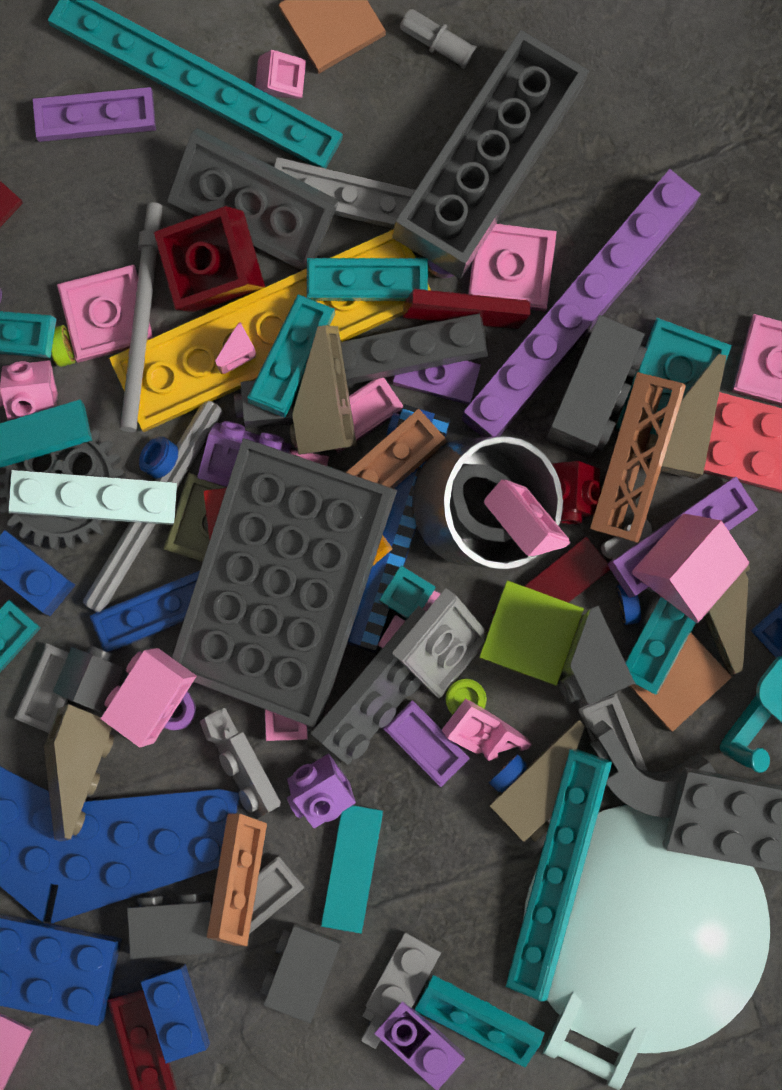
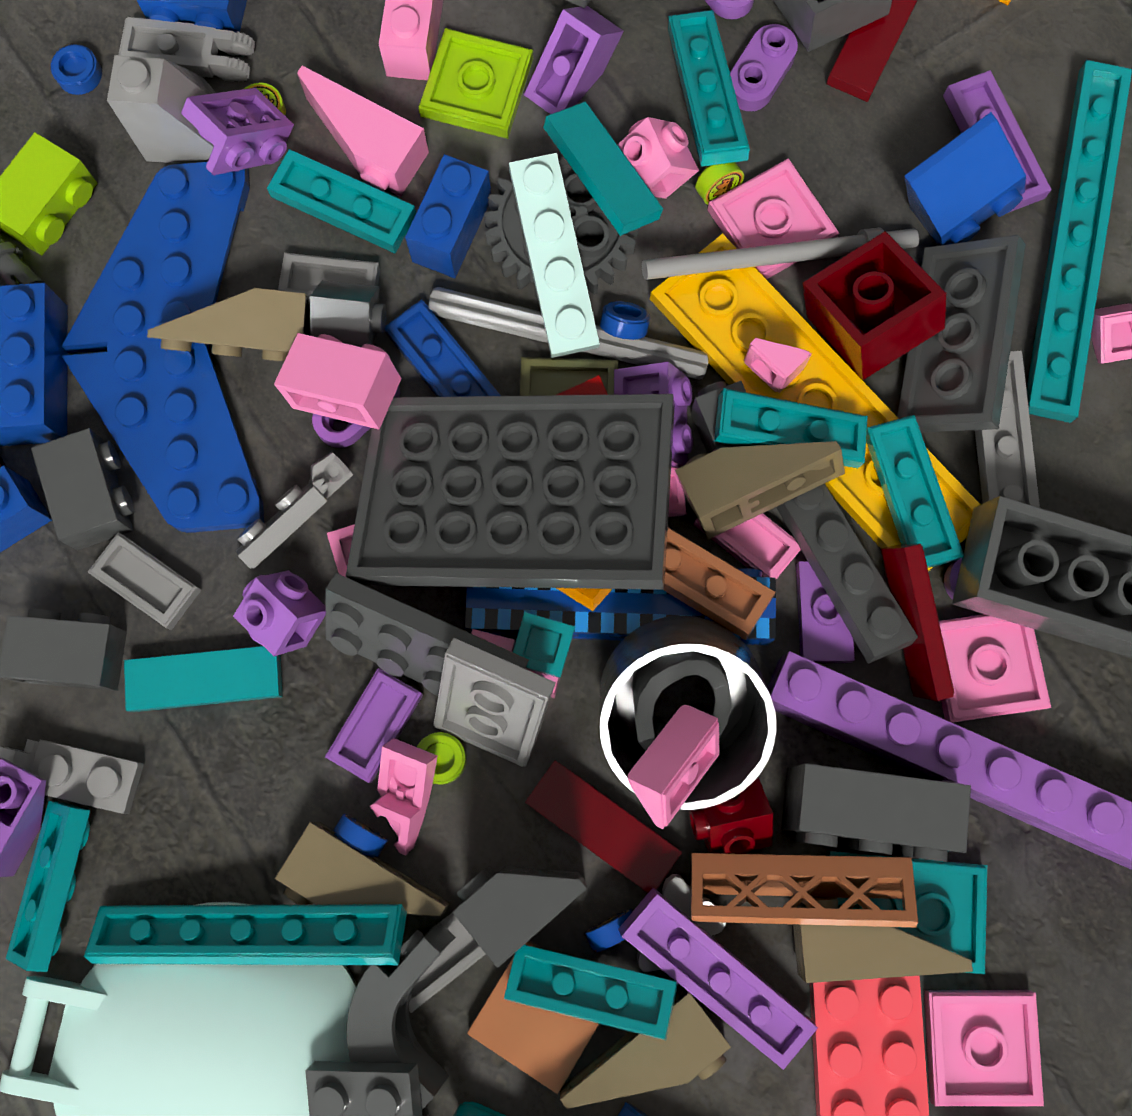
camera: 75 degrees right, 5 degrees down
nougat plate [207,814,267,946] -> none
lime tile [479,581,584,686] -> none
bright pink slope [632,513,749,624] -> none
none -> blue slope [904,112,1026,246]

